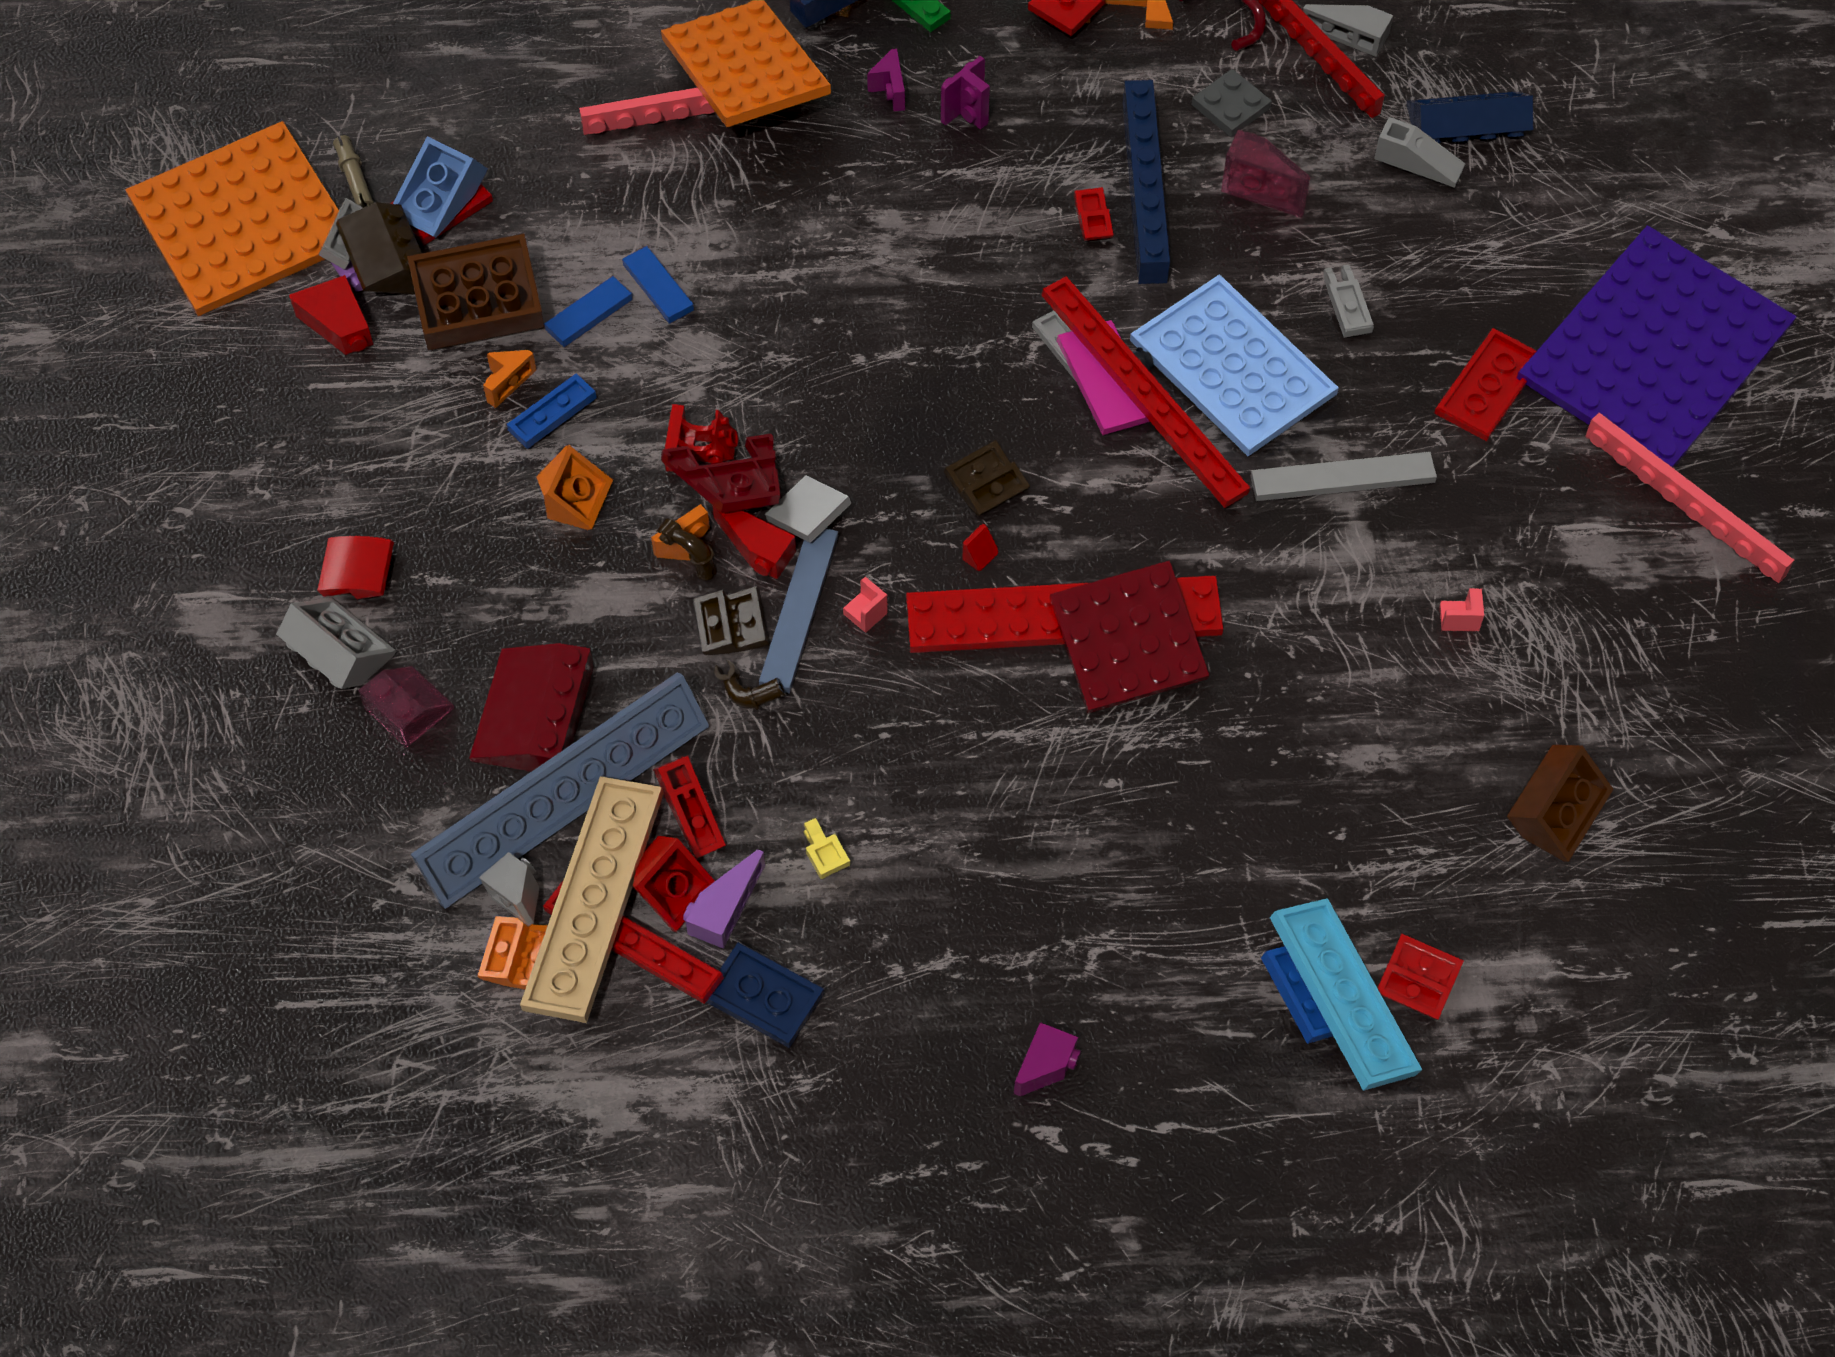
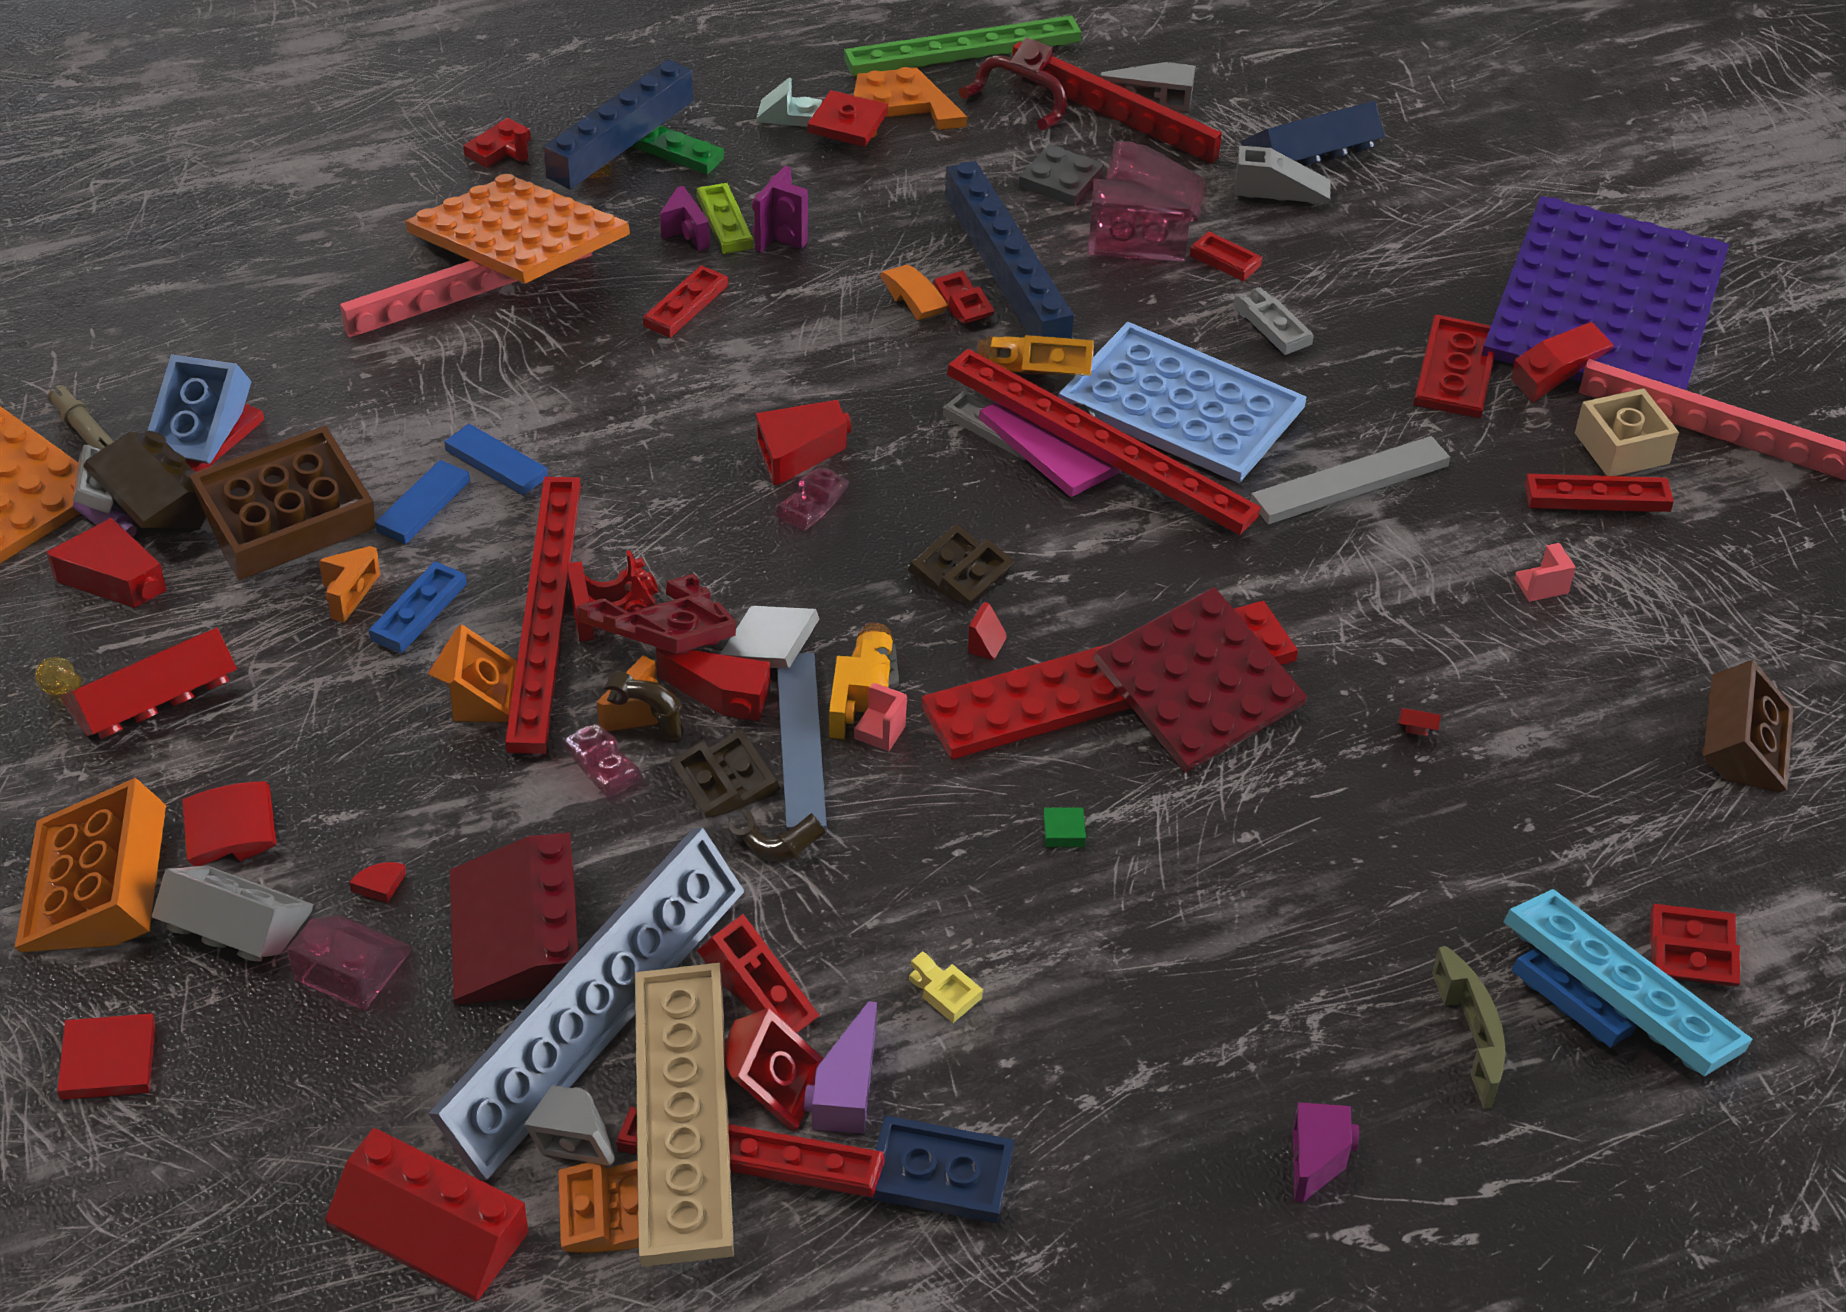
camera: 20 degrees left, 15 degrees down
none -> orange slope [15,778,166,952]
none -> clear yellow plate [35,657,82,695]
none -> red tile [57,1013,156,1100]
none -> red slope [60,627,237,739]
none -> red slope [325,1128,529,1302]
none -> red tile [349,862,406,903]
none -> red plate [505,477,581,754]
none -> clear pink slope [563,723,642,797]
none -> red tile [643,265,728,338]
none -> lime tile [697,183,754,254]
none -> red slope [756,400,852,485]
none -> clear pink slope [776,467,849,531]
none -> light orange plate [829,623,899,739]
none -> orange slope [880,264,948,321]
none -> light orange plate [977,335,1094,376]
none -> green tile [1043,808,1086,847]
none -> clear pink slope [1103,141,1206,222]
none -> red tile [1189,231,1262,281]
none -> red plate [1398,708,1441,736]
none -> olive slope [1432,946,1505,1109]
none -> red slope [1511,321,1614,403]
none -> red plate [1524,474,1674,512]
none -> tan brick [1575,388,1679,476]

